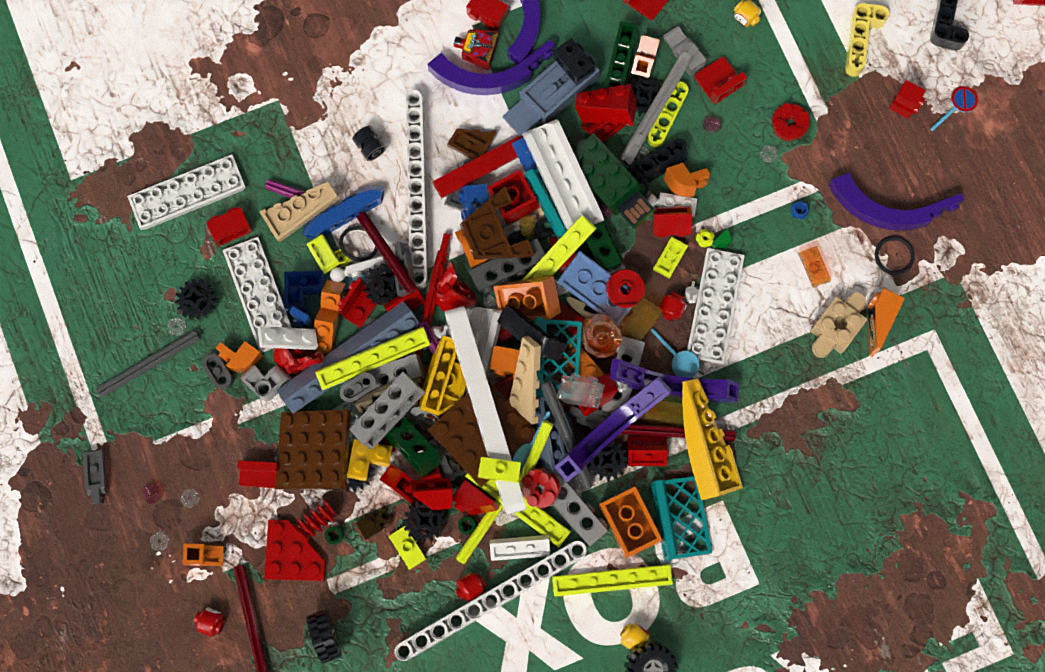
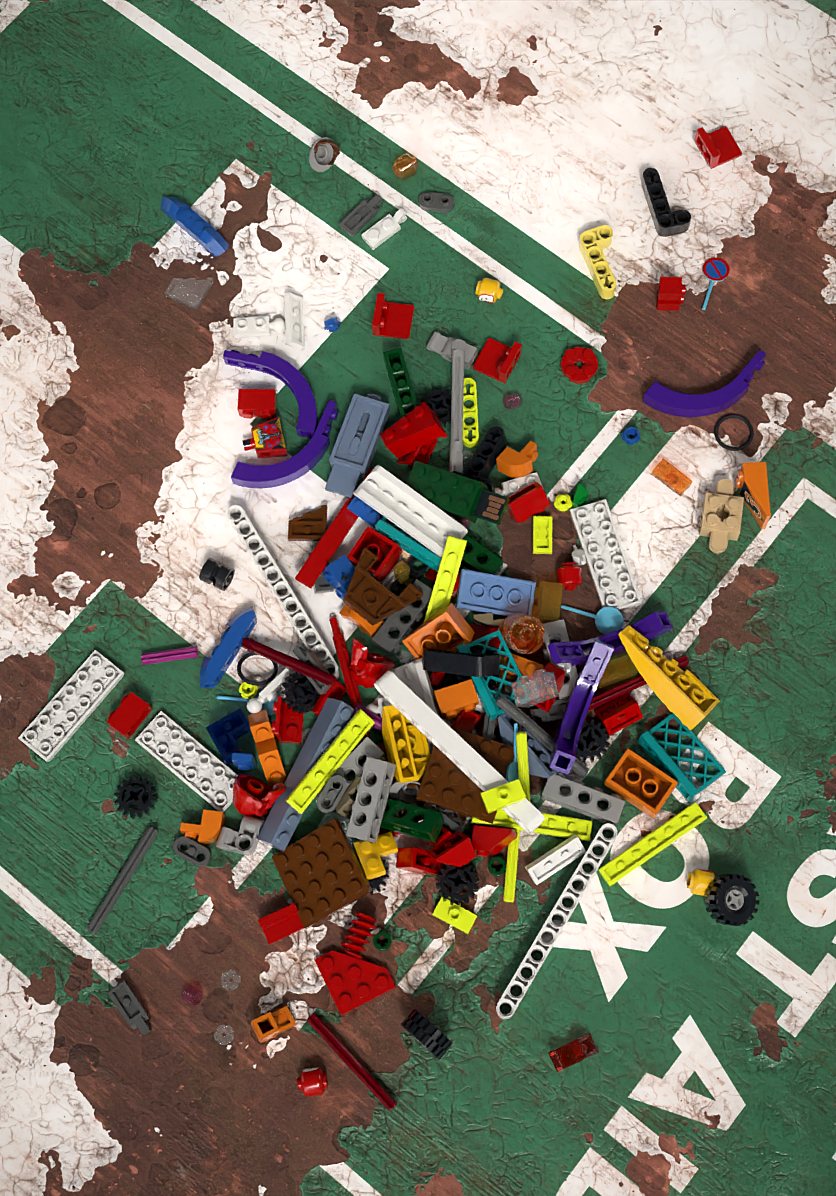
camera: 25 degrees left, 5 degrees down
clear plate [167,317,186,336] -> none
white plate [258,326,318,350] -> none
tan wing [259,182,340,242] -> none
neon yellow plate [307,234,340,274] -> none
dark brown plate [356,508,393,540] -> none
red head [455,572,486,602] -> none
tan wing [509,336,541,424] -> none
red plate [521,467,561,508] -> none
black brick [554,38,595,86] -> none
red plate [606,269,645,308] -> none
brick [631,34,660,78] -> none
clear plate [760,145,778,163] -> none

